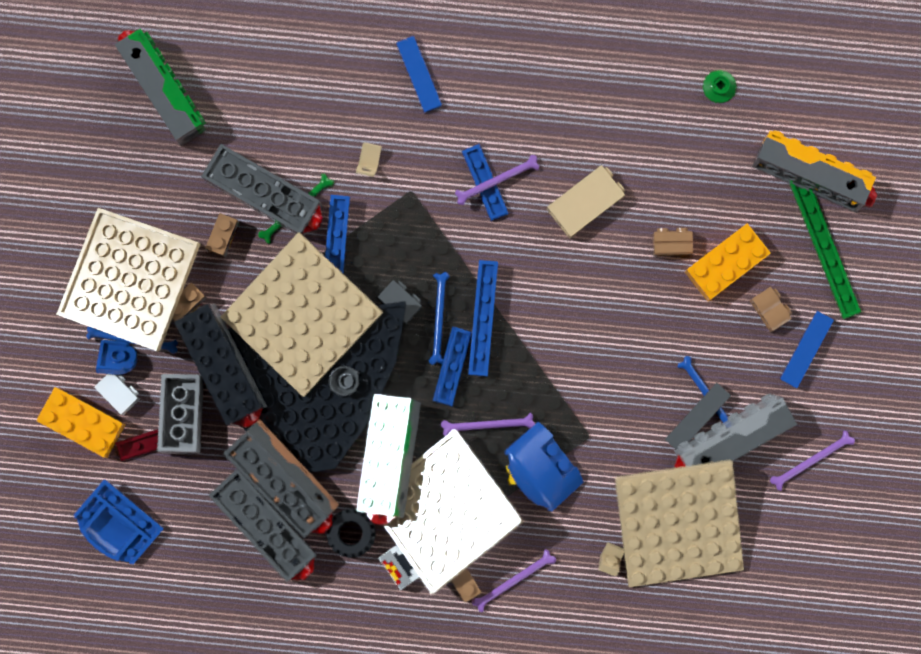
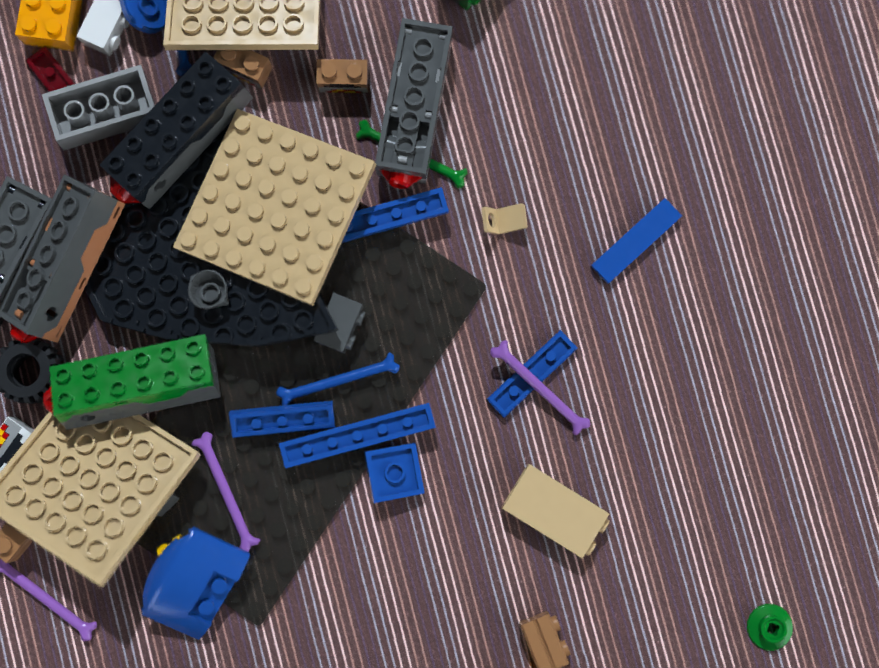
camera: 70 degrees right, 0 degrees up
none -> blue plate [364,443,425,503]

